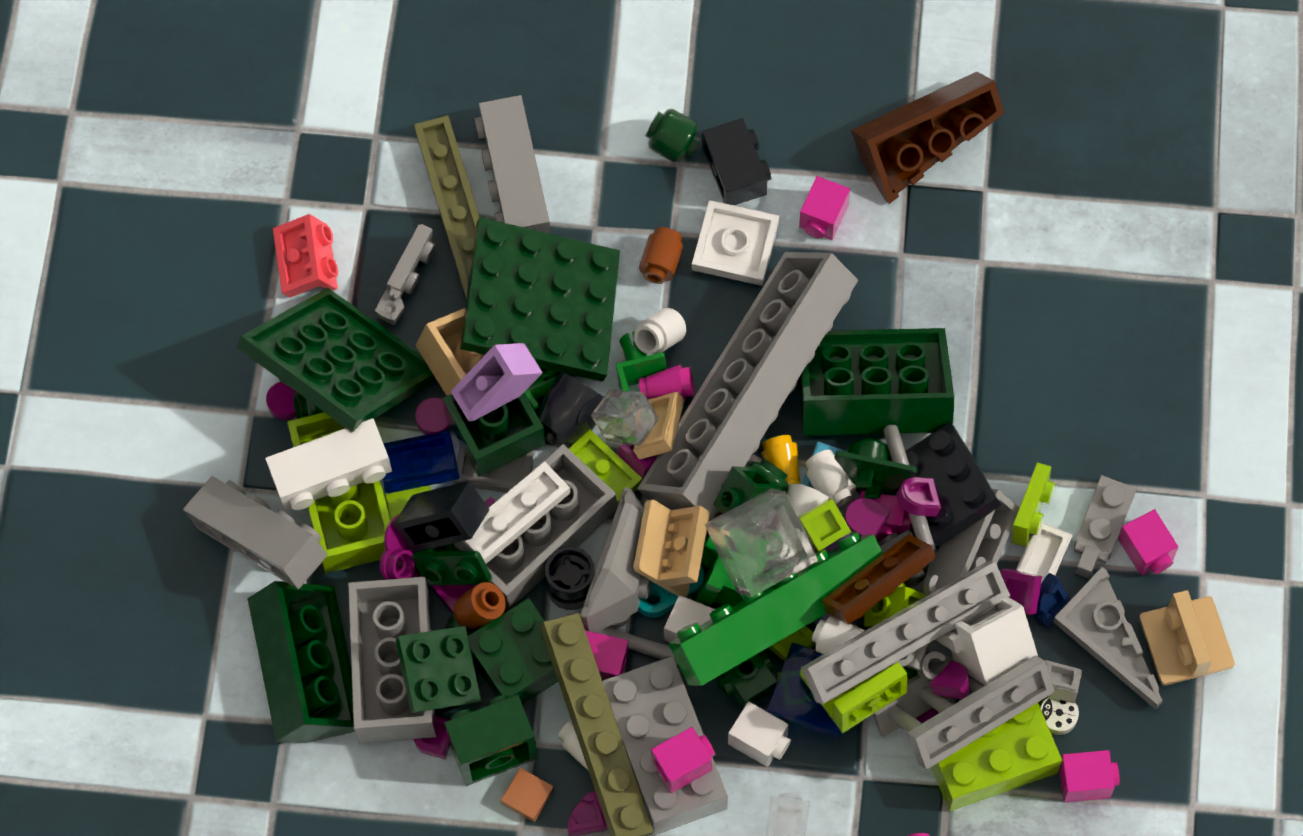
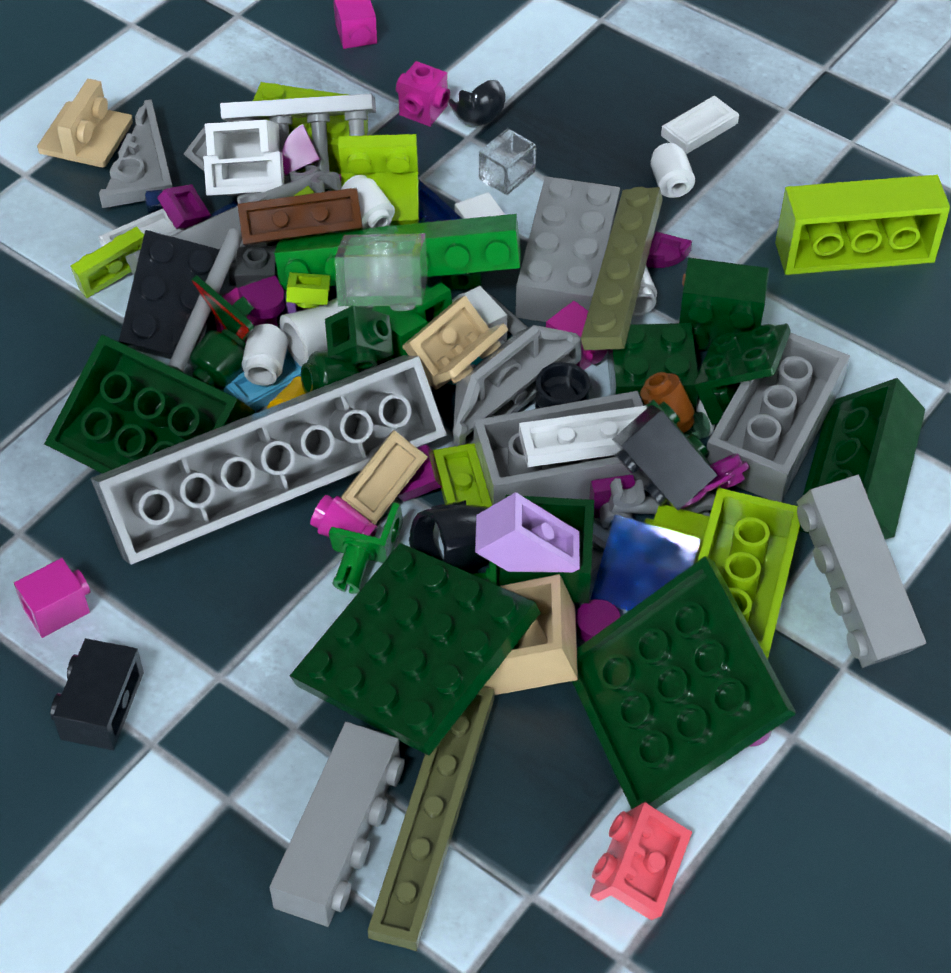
camera: 150 degrees left, 15 degrees down
white brick [265,418,392,511] -> none
light grey hinge [374,224,436,325] -> none
clear brick [591,389,659,446] -> none
white brick [634,308,686,354] -> none
dark orange brick [639,227,683,284] -> none
dark green head [645,109,701,162] -> none
dark pink brick [651,726,715,793] -> none
white plate [692,200,780,286] -> none
light grey plate [801,561,1010,704] -> none
magenta tile [897,477,941,517] -> none
dark pink brick [1059,750,1120,803] -> none
light grey hinge [1074,475,1137,579] -> none
dark pink brick [1118,509,1179,576] -> none

